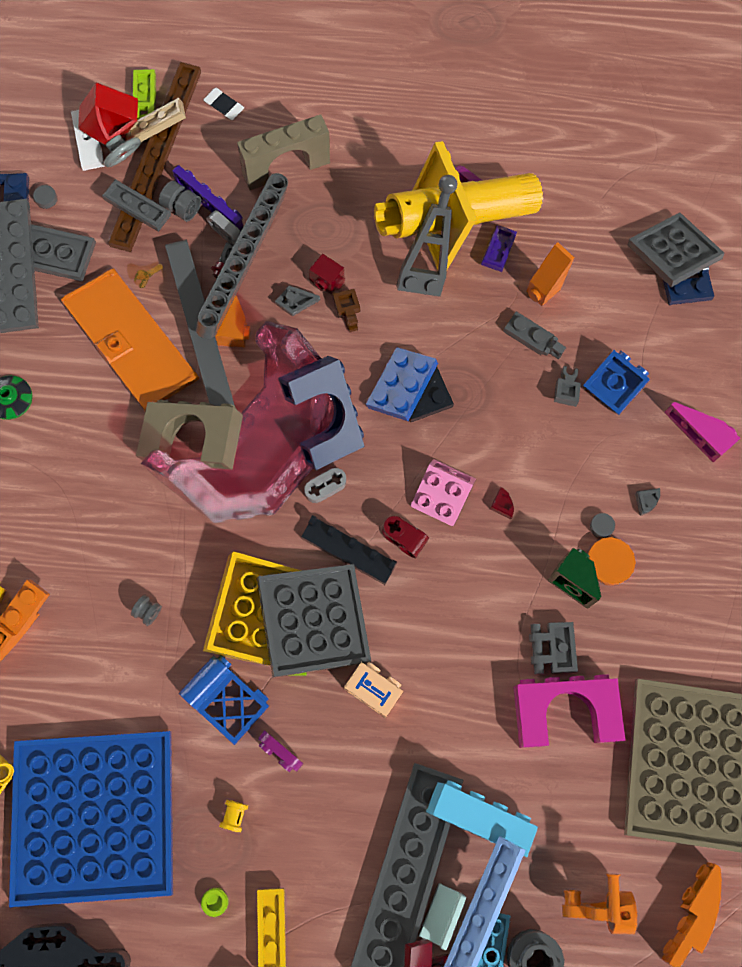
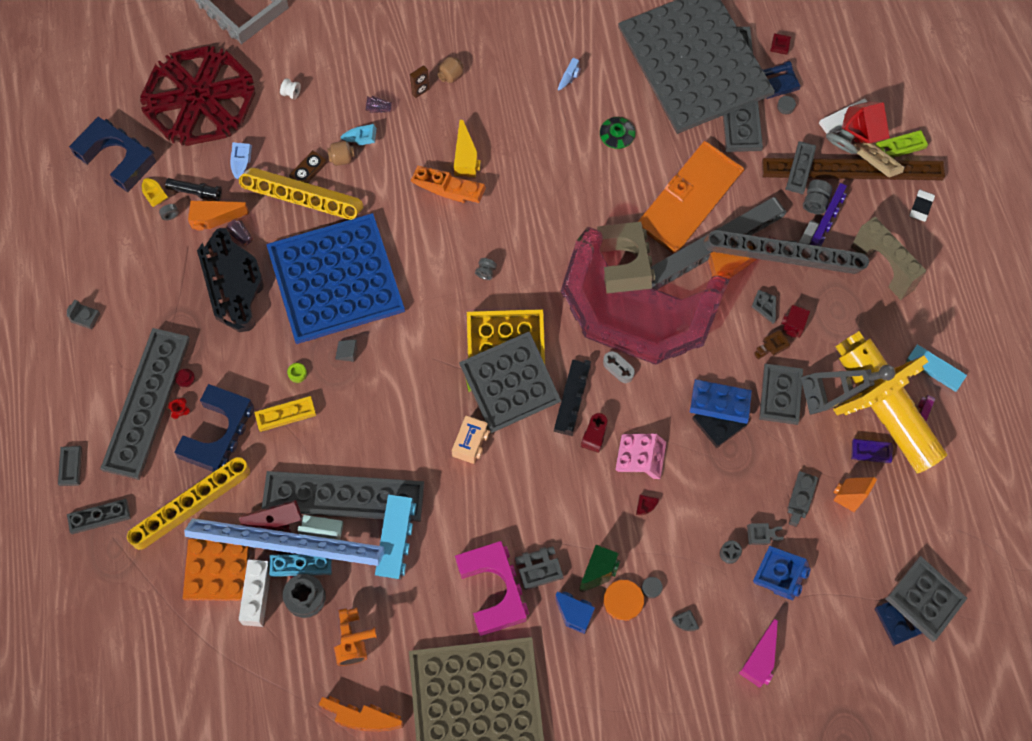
camera: 80 degrees right, 5 degrees down
clear yellow hand [133,264,163,288] -> none
blue piece [179,655,269,745] -> none
yellow bush [219,800,248,832] -> none
magenta plate [258,730,303,773] -> none
arch [278,356,365,470] -> none
none -> dark grey slope [335,339,358,362]
none -> blue slope [555,591,595,634]
none -> dark grey wheel [720,540,742,564]
none -> dark grey plate [759,364,803,425]
none -> medium azure tile [906,344,967,392]

